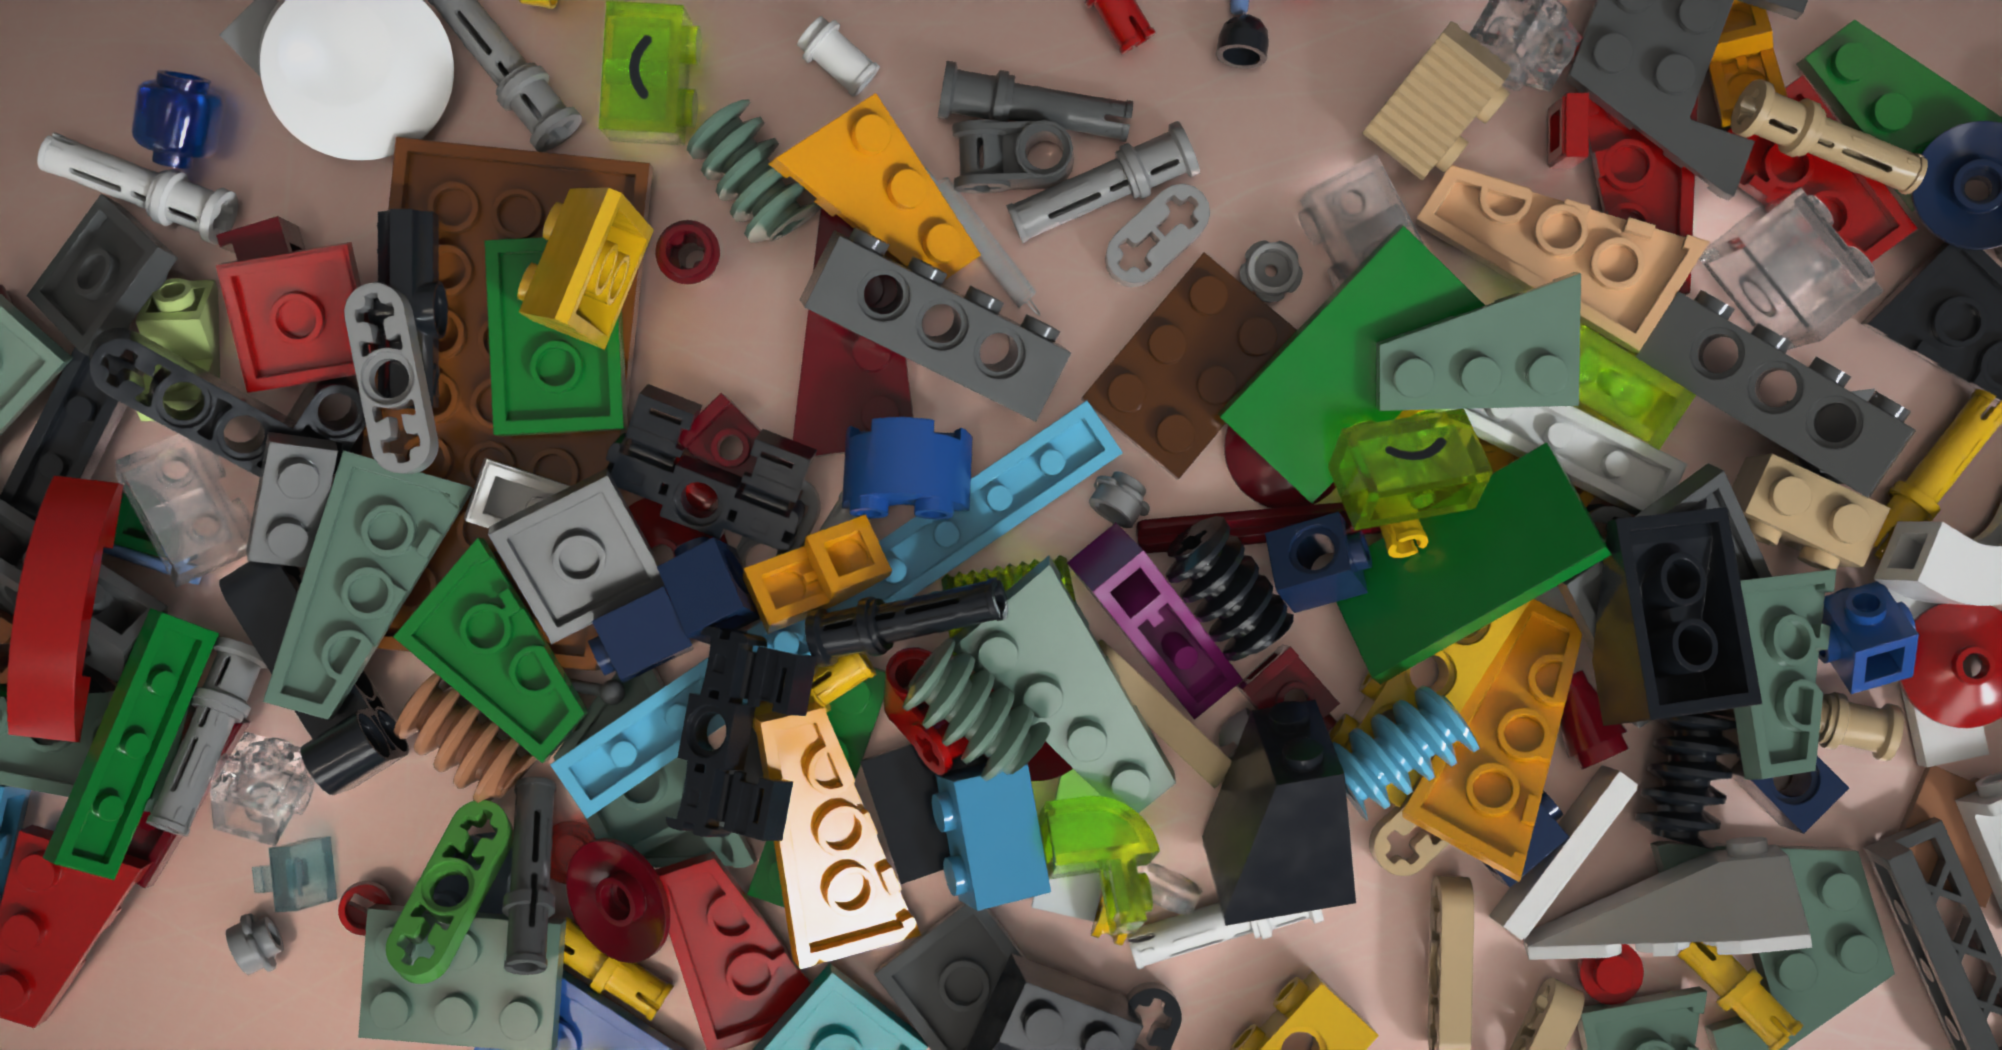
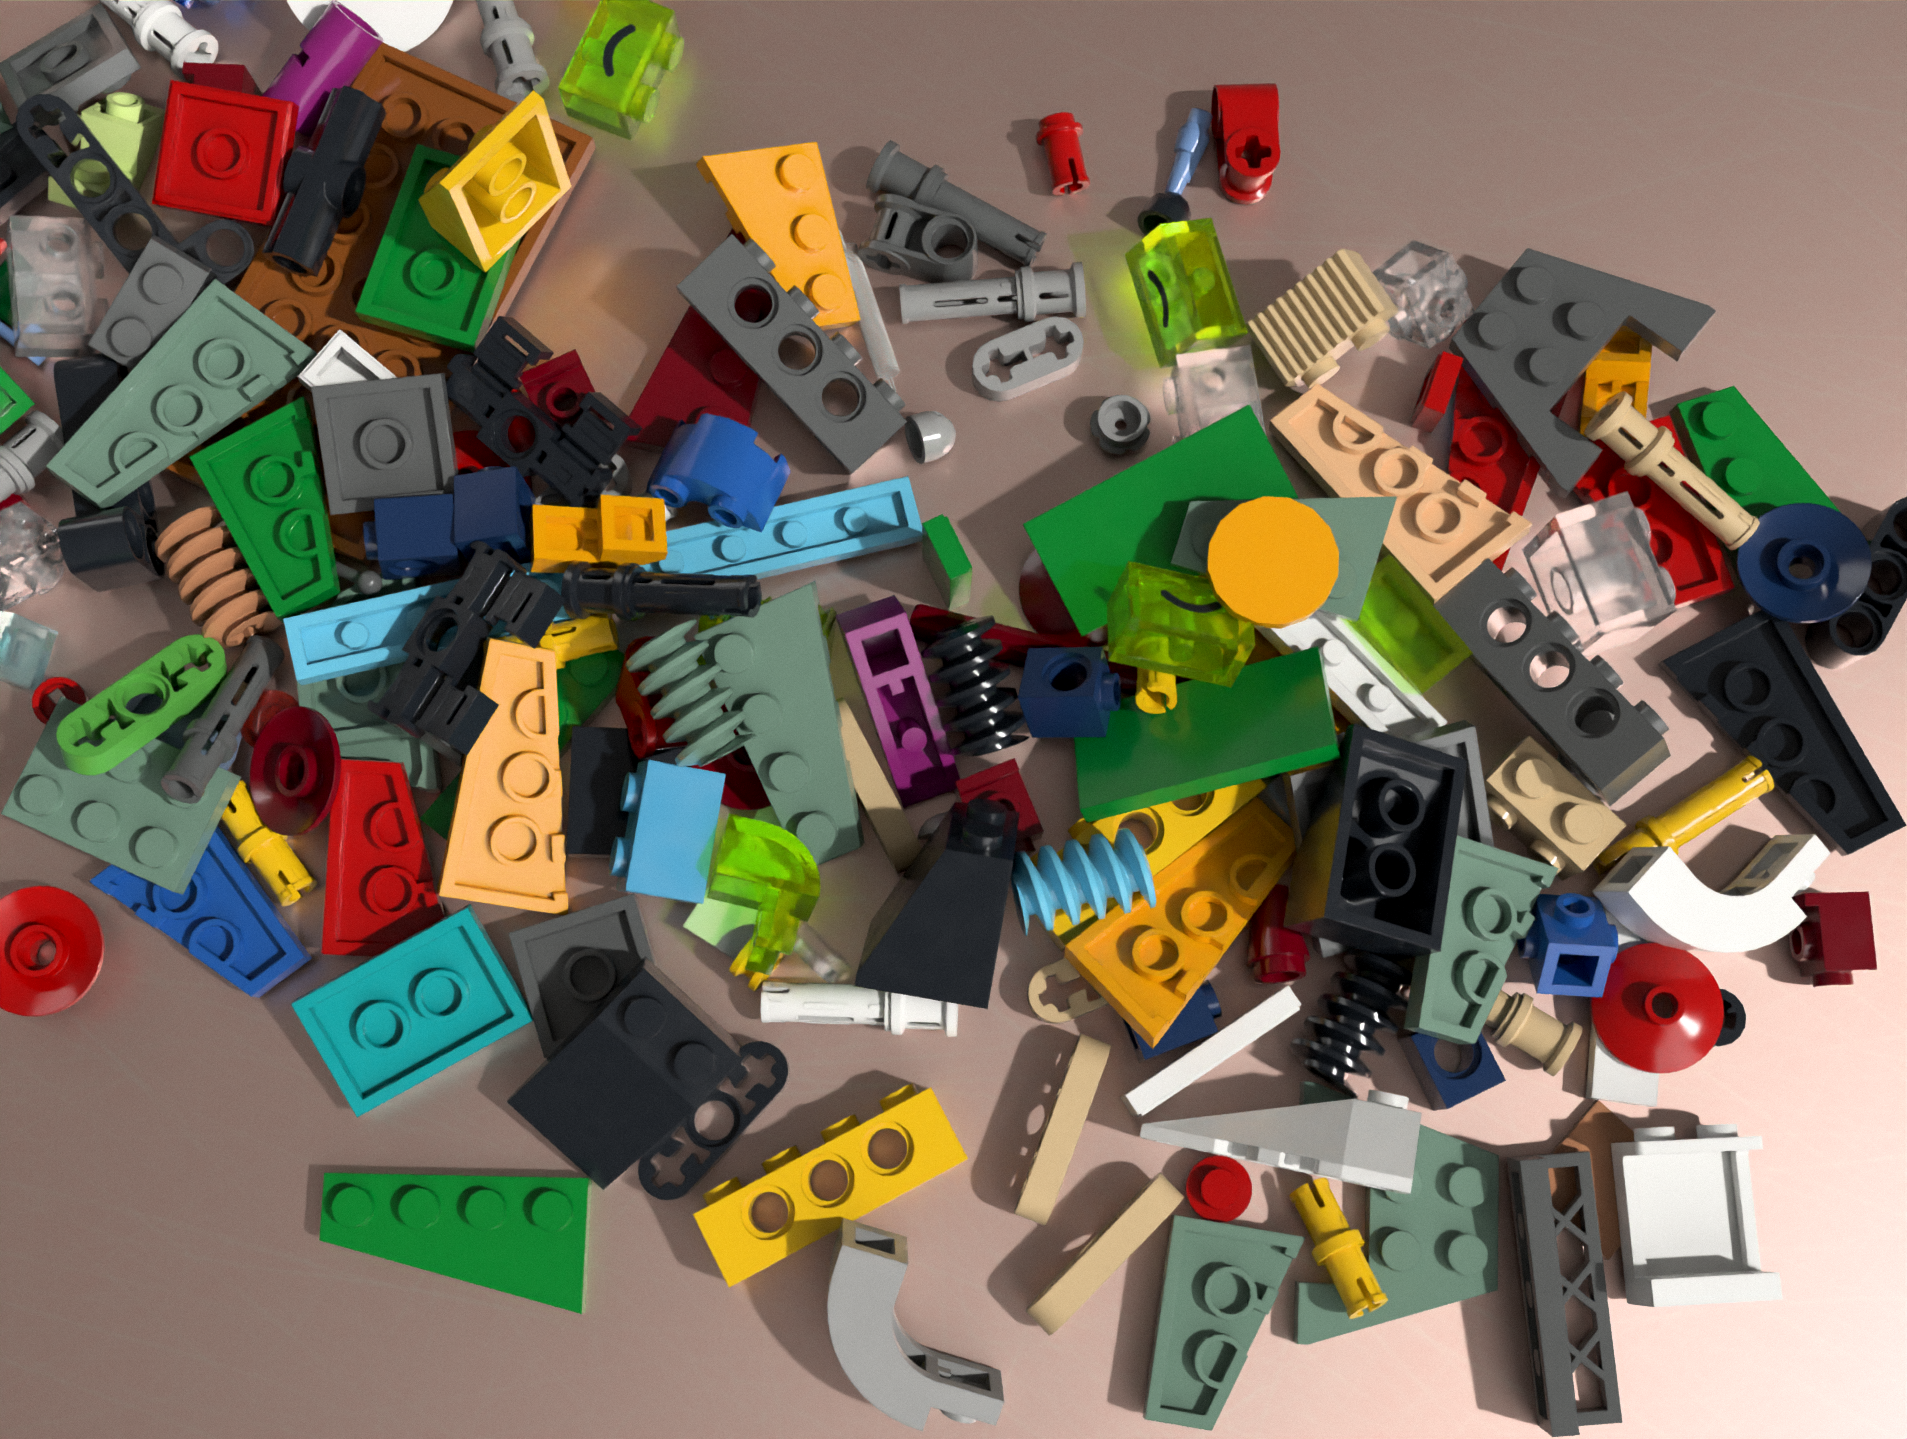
camera: 15 degrees right, 10 degrees down
light grey beam [344,283,439,474] -> none
dark red cone [655,220,720,285] -> none
sand green piece [687,99,821,243] -> none
white pin [797,16,880,97] -> none
reddish brown plate [1081,252,1297,480] -> none
light grey plate [1089,471,1150,528] -> none
none -> magenta pin [262,0,384,137]
none -> light grey hinge [905,411,956,464]
none -> green tile [922,514,972,611]
none -> clear neon green brick [1125,218,1248,369]
none -> light orange tile [1206,496,1339,629]

